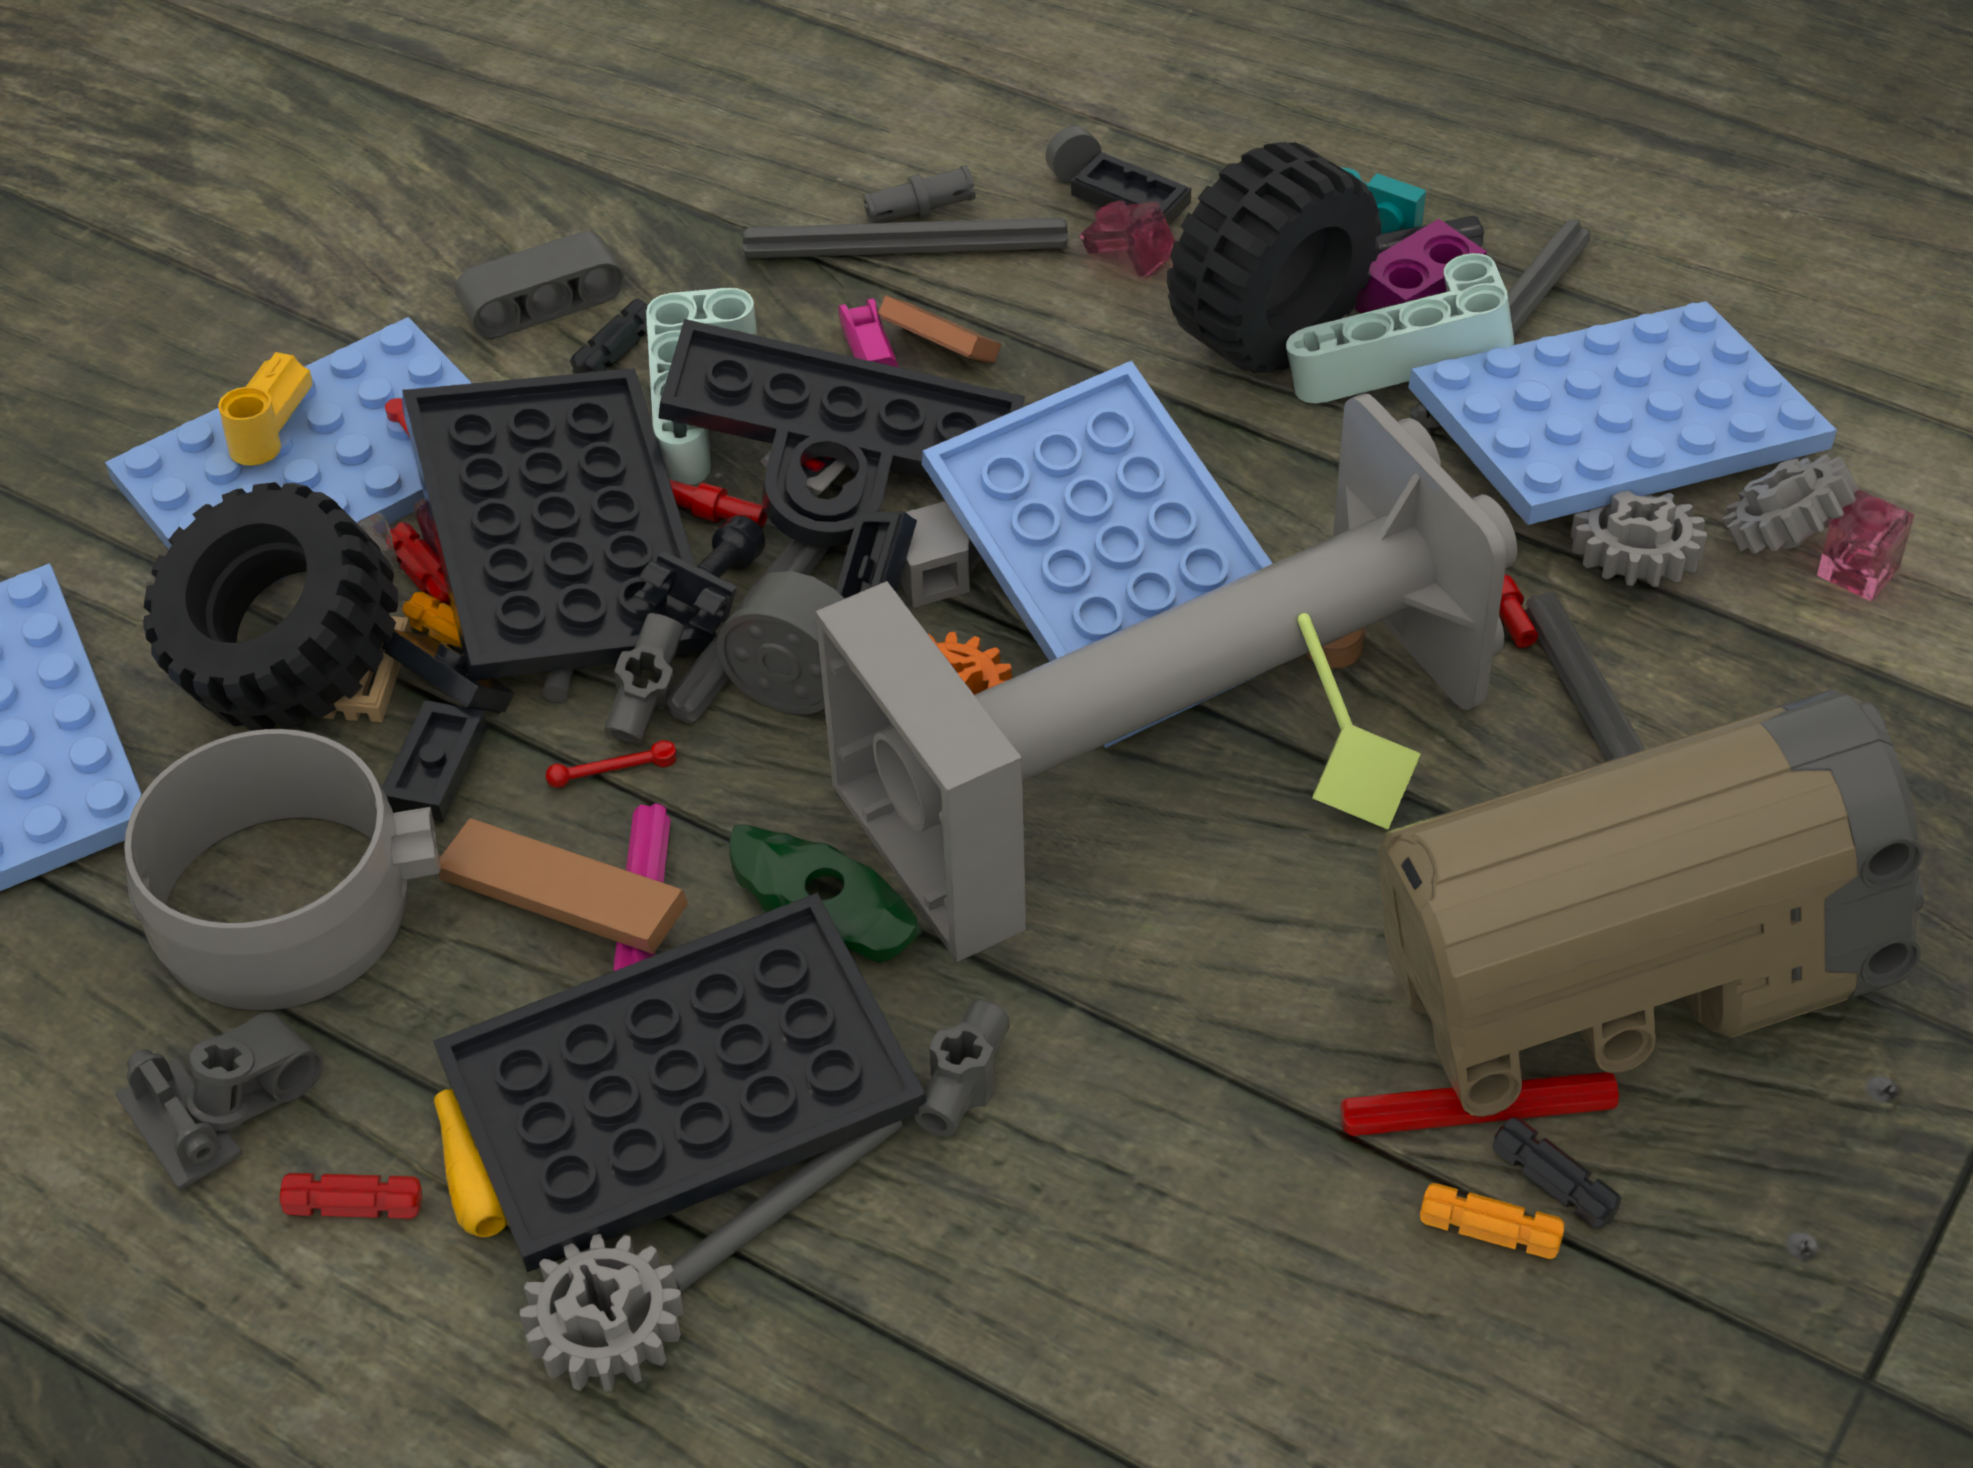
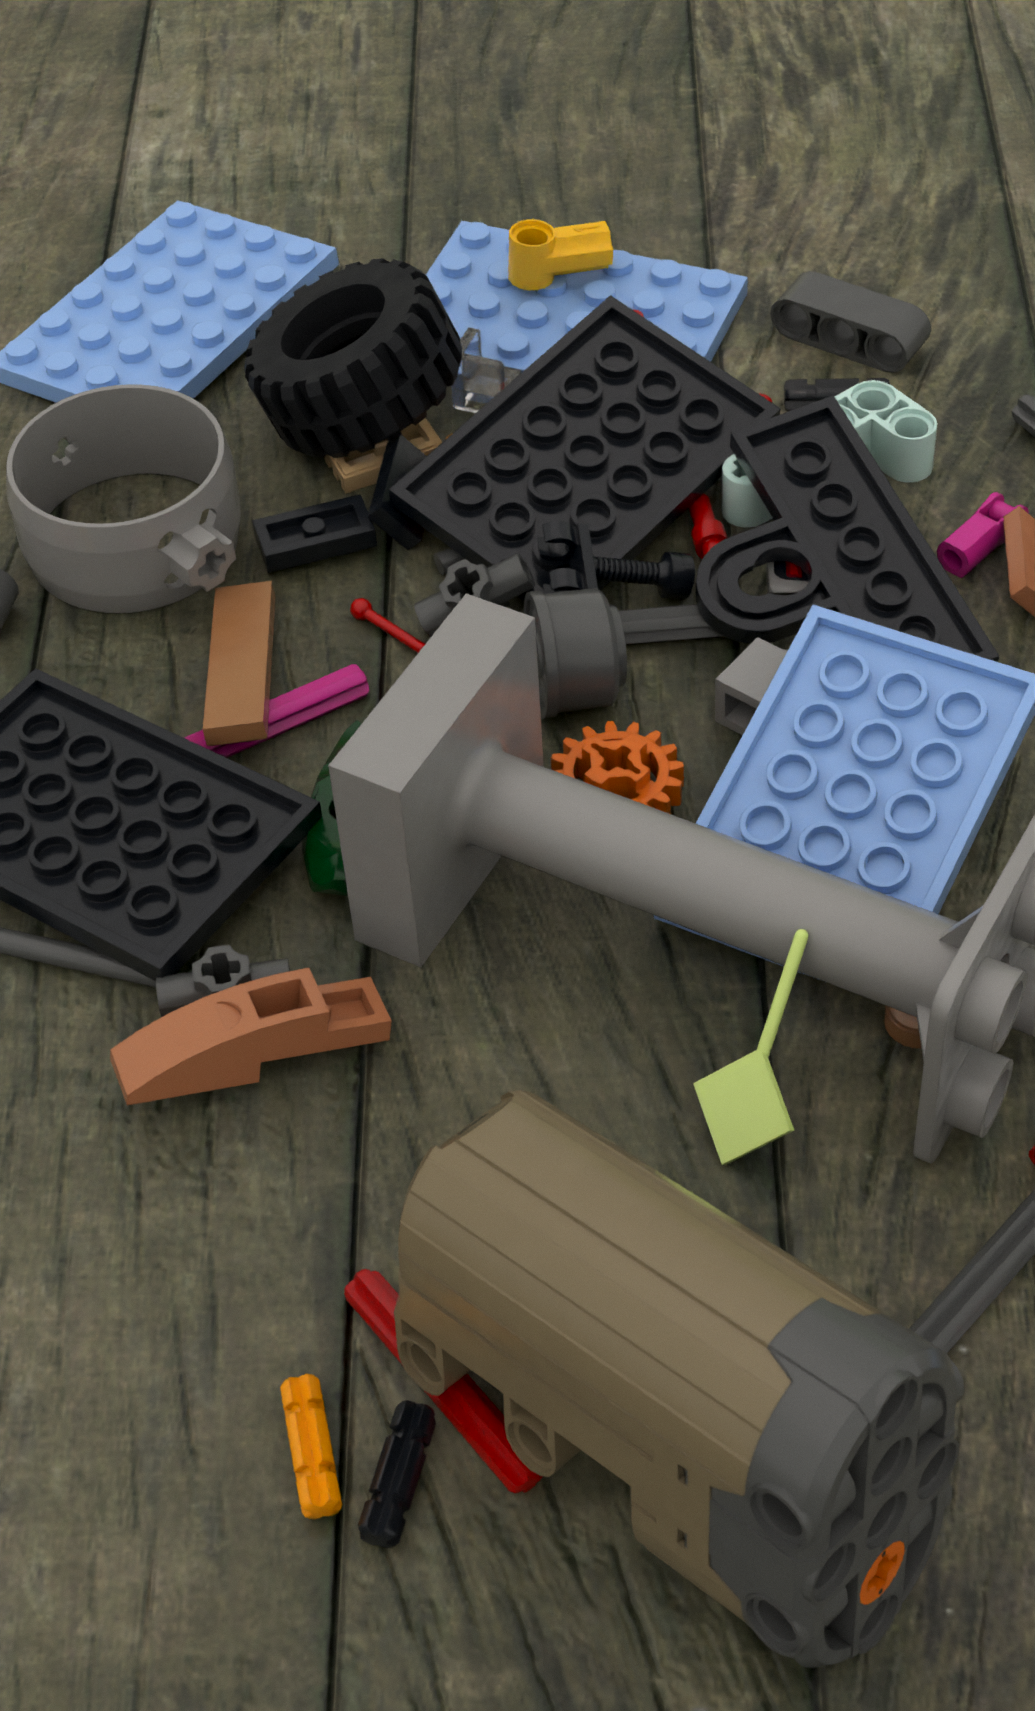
camera: 60 degrees right, 0 degrees up
black tile [836,511,917,599] -> none
none -> nougat slope [110,967,392,1105]

